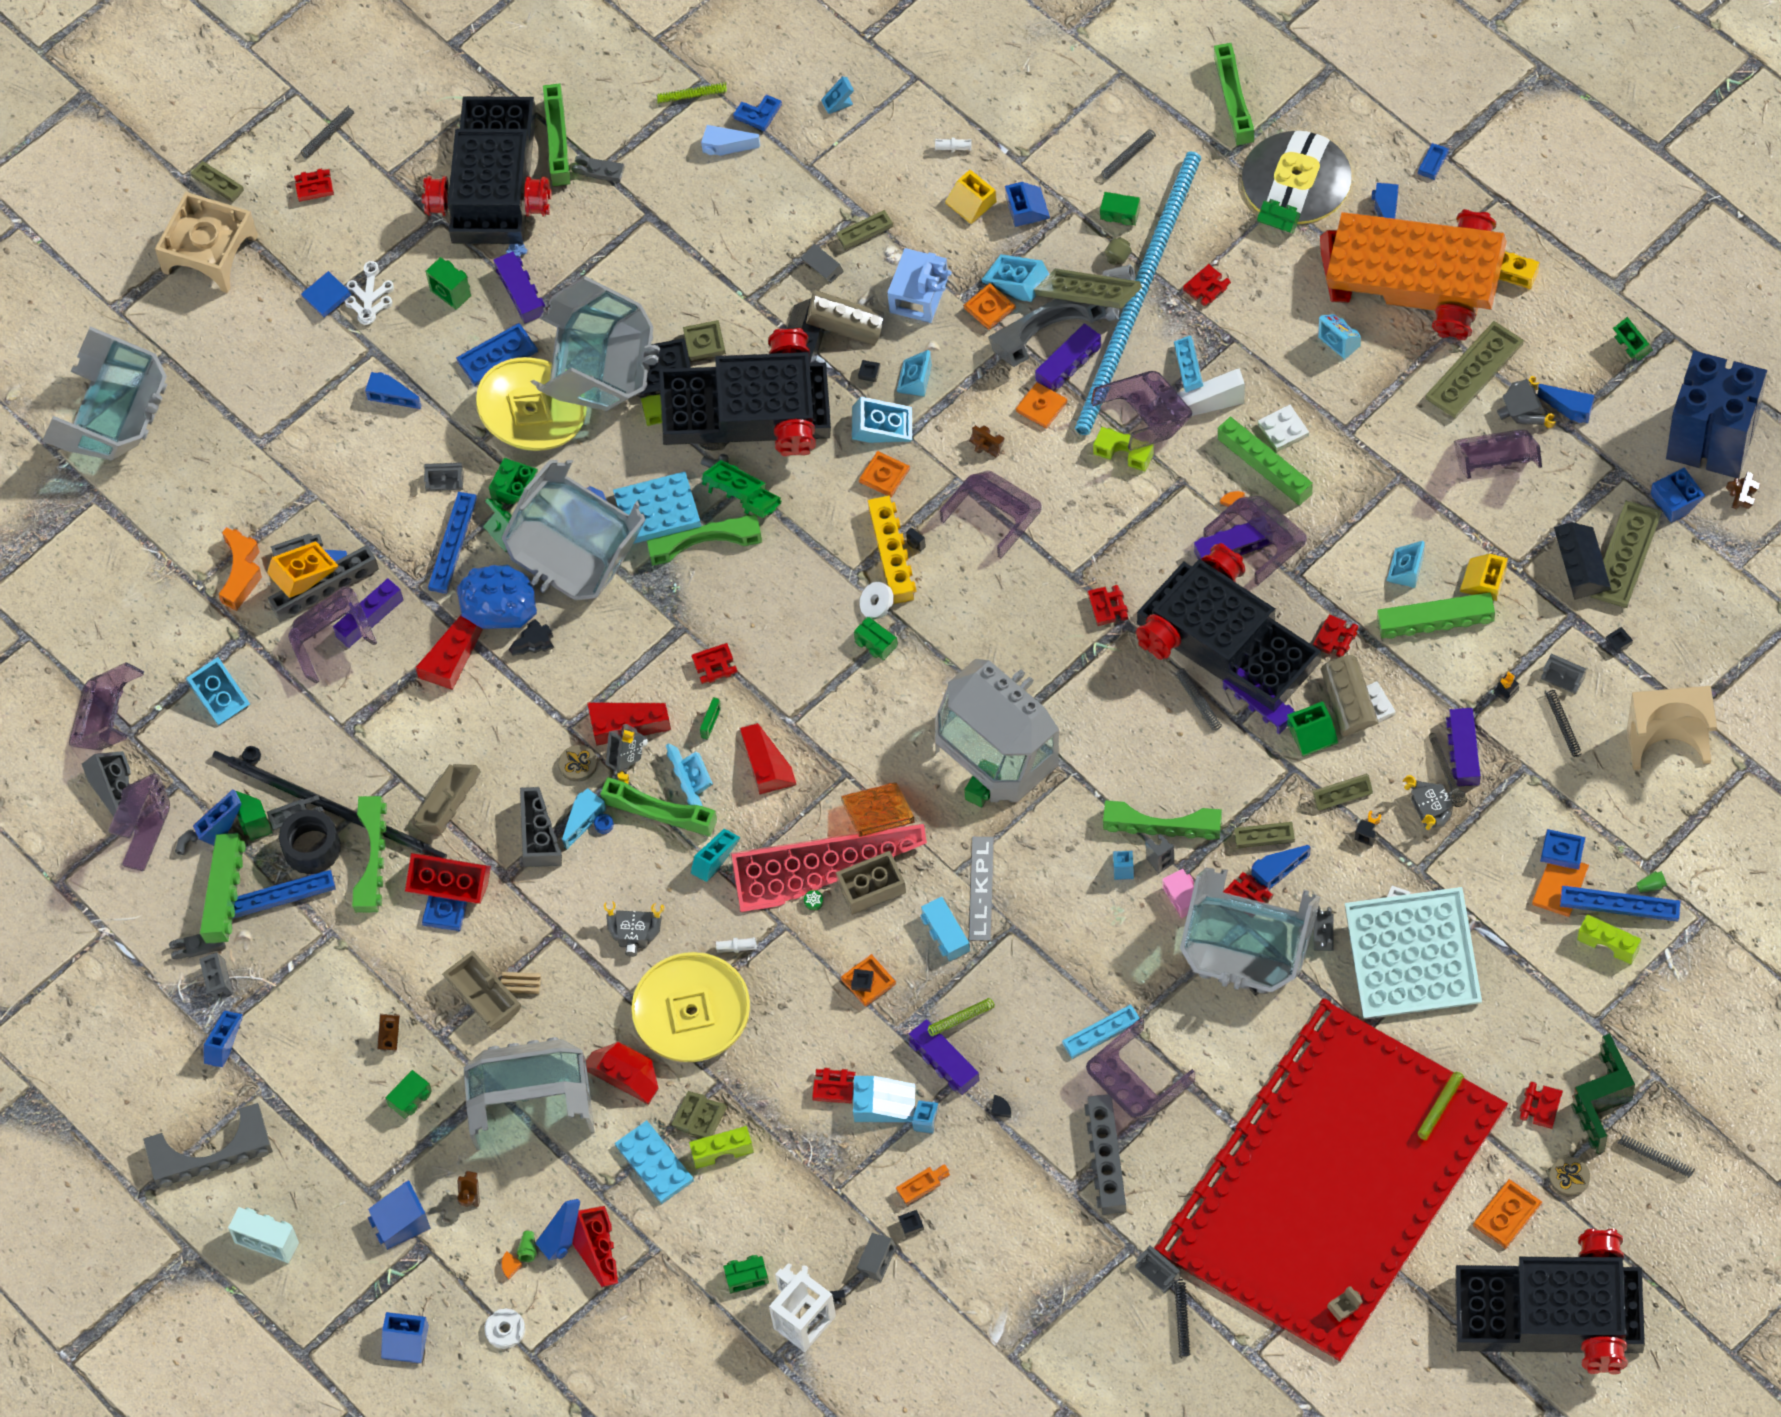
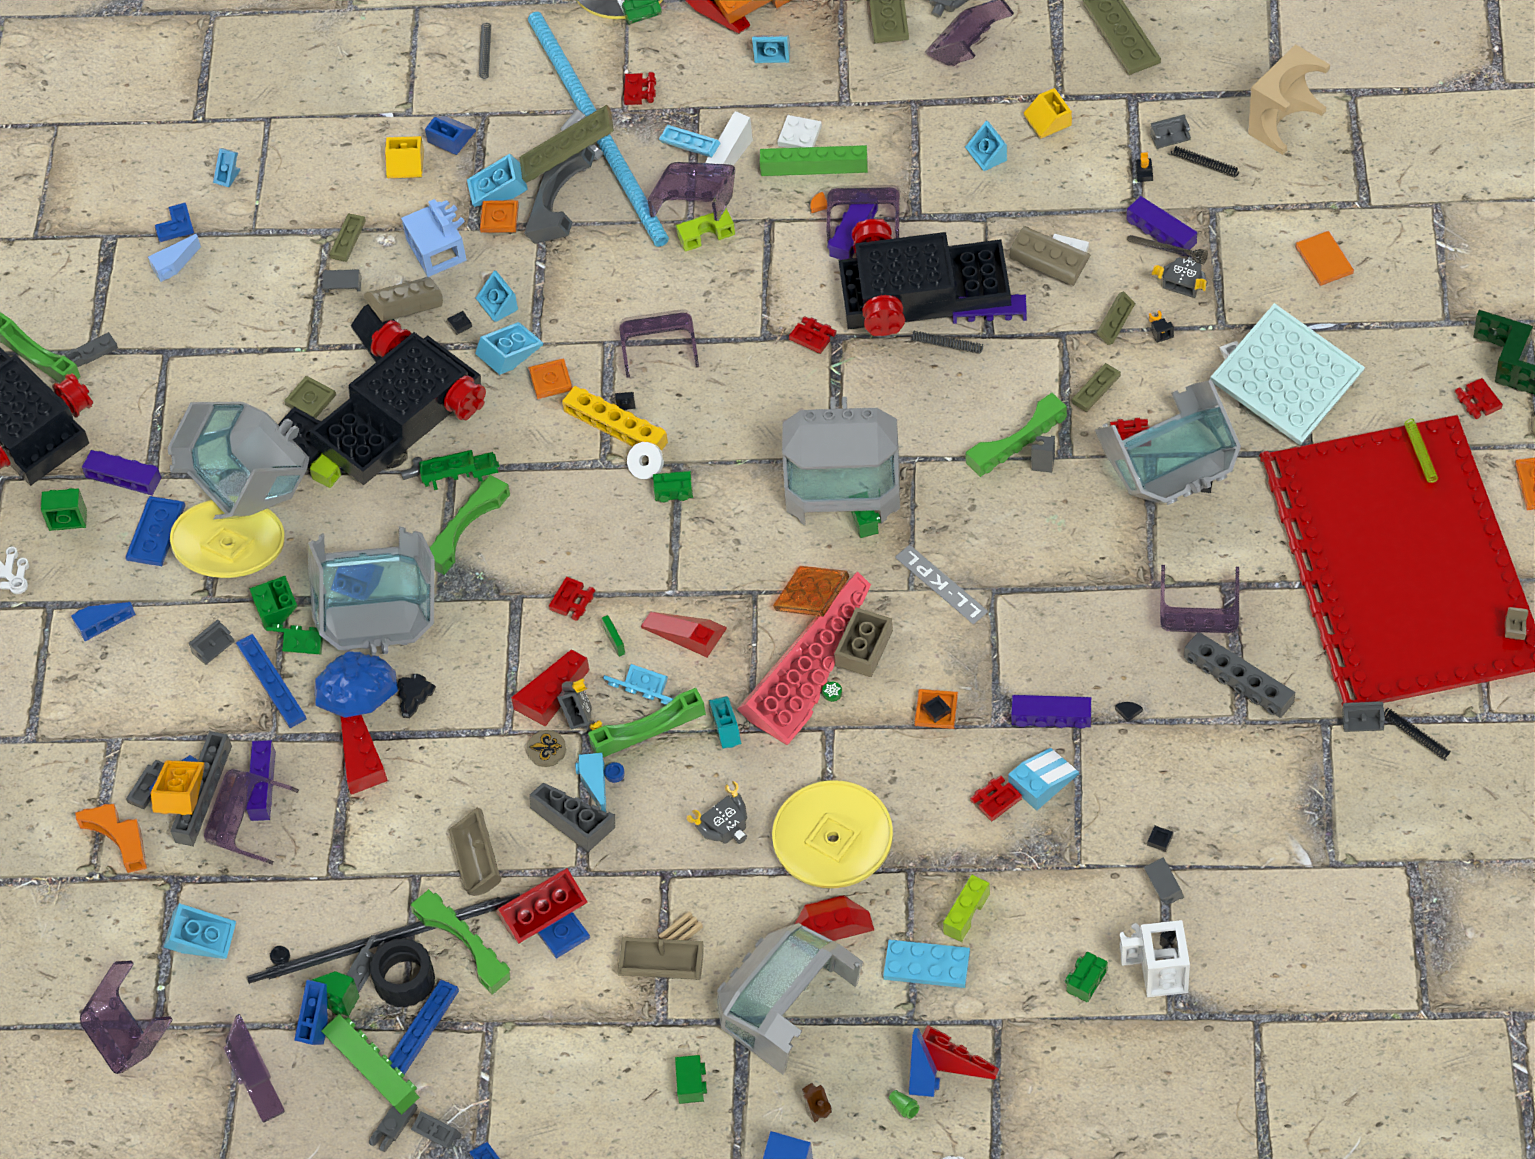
camera: 45 degrees left, 5 degrees down
dark grey wedge [82,751,135,824] -> none
dark grey arm [175,829,198,855] -> none
reddish brown hips [377,1013,400,1050] -> none
orange tile [502,1251,522,1280] -> none
medium blue plant [506,244,527,257] -> none
medium azure plate [613,472,701,544] -> none
lime piece [657,82,727,104] -> none
olive slope [671,1091,727,1138] -> none
white pin [716,937,757,954] -> none
orange plate [896,1164,950,1206] -> none
dark azure slope [912,1101,938,1133] -> none
medium azure brick [920,897,970,962] -> none
lime piece [928,998,995,1036] -> none
white pin [935,138,971,152] -> none
reddish brown hips [969,425,1005,458] -> none
orange plate [1016,382,1068,429] -> none
dark purple brick [1035,323,1102,391] -> none
medium azure tile [1062,1004,1141,1059] -> none
green brick [1100,192,1141,226] -> none
olive head [1104,237,1132,265] -> none
dark azure slope [1113,851,1134,880] -> none
bright pink brick [1162,869,1202,918] -> none
blue slope [1251,845,1311,891] -> none
green slope [1287,701,1338,757] -> none
red plate [1313,614,1358,658] -> none
bright green brick [1377,592,1495,639] -> none
blue tile [1540,829,1586,870] -> none
black slope [1554,522,1611,600] -> none
blue plate [1560,886,1681,922] -> none
lime arch [1577,914,1641,965] -> none
black plate [1605,627,1633,653] -> none
bright green cone [1636,871,1667,893] -> none

